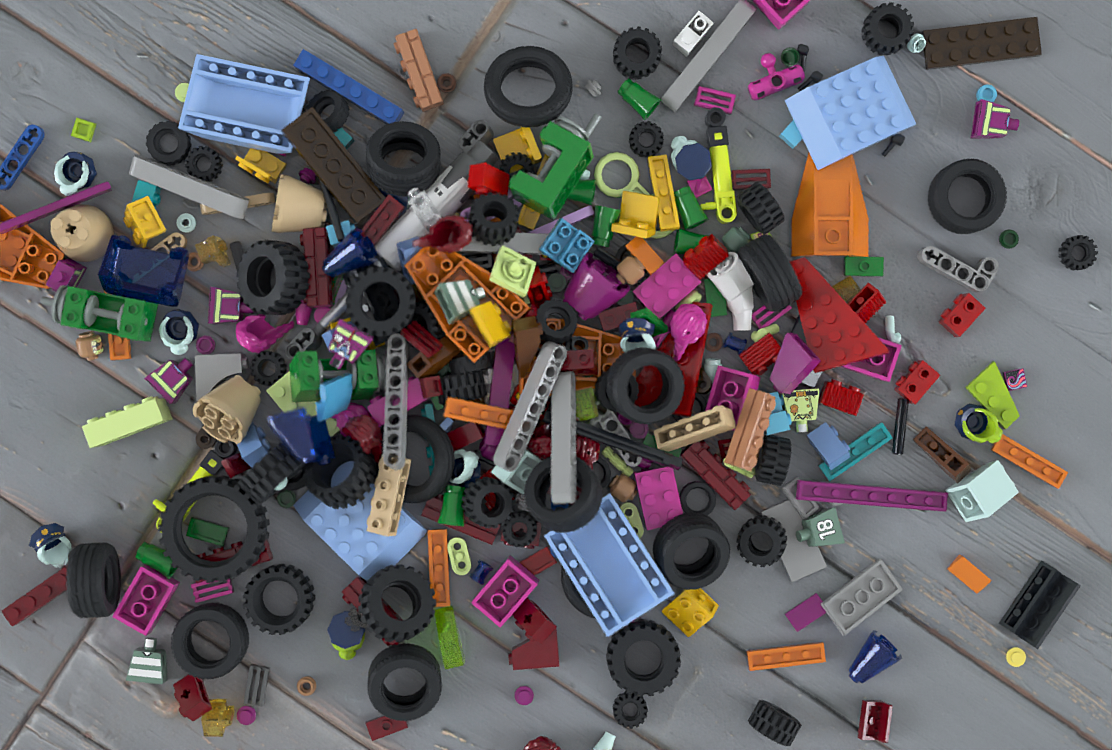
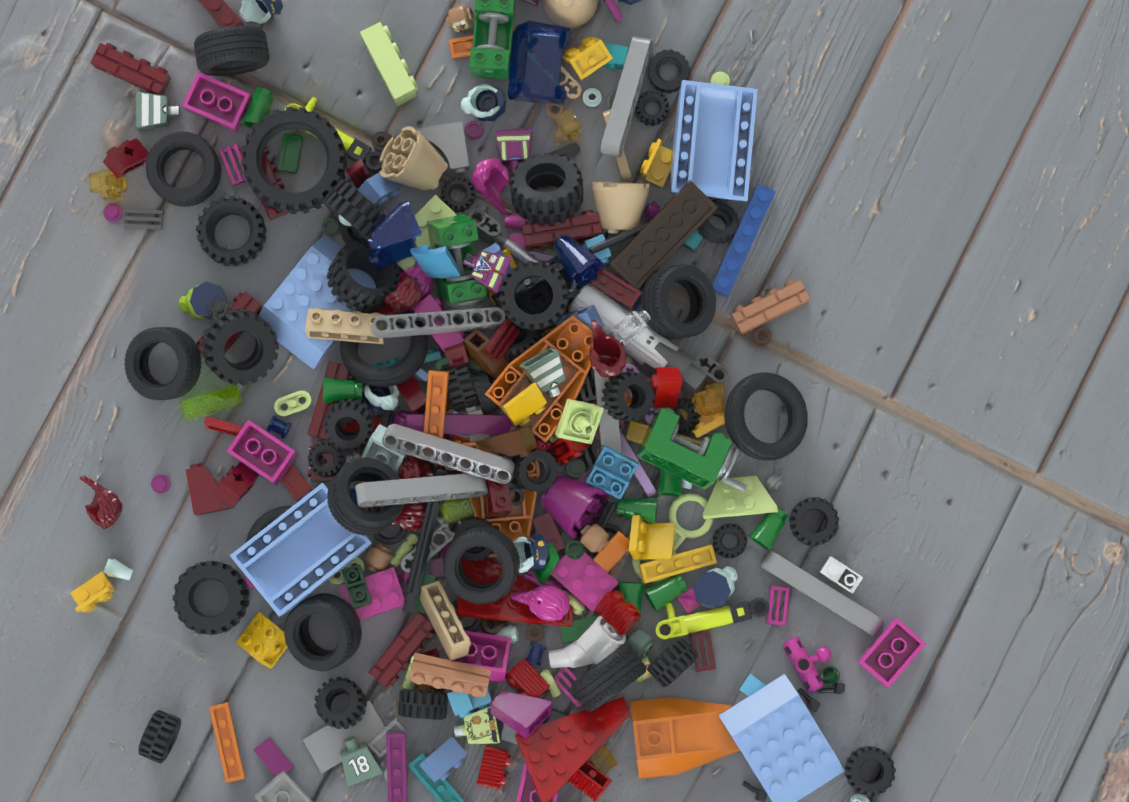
camera: 90 degrees right, 5 degrees down
magenta torso [144,357,193,404] -> none
medium nougat plate [297,676,316,696] -> none
dark red plate [365,716,408,741] -> none
orange plate [427,529,451,607] -> none
black tyre [613,692,648,729] -> none
black tyre [679,481,716,516] -> none
green plate [844,256,884,277] -> none
none -> dark red brick [91,43,171,96]
none -> red tile [204,416,243,436]
none -> dark green slope [341,564,373,610]
none -> dark green plate [565,540,585,560]
none -> clear yellow brick [694,382,725,416]
none -> yellowish green wing [703,476,778,519]

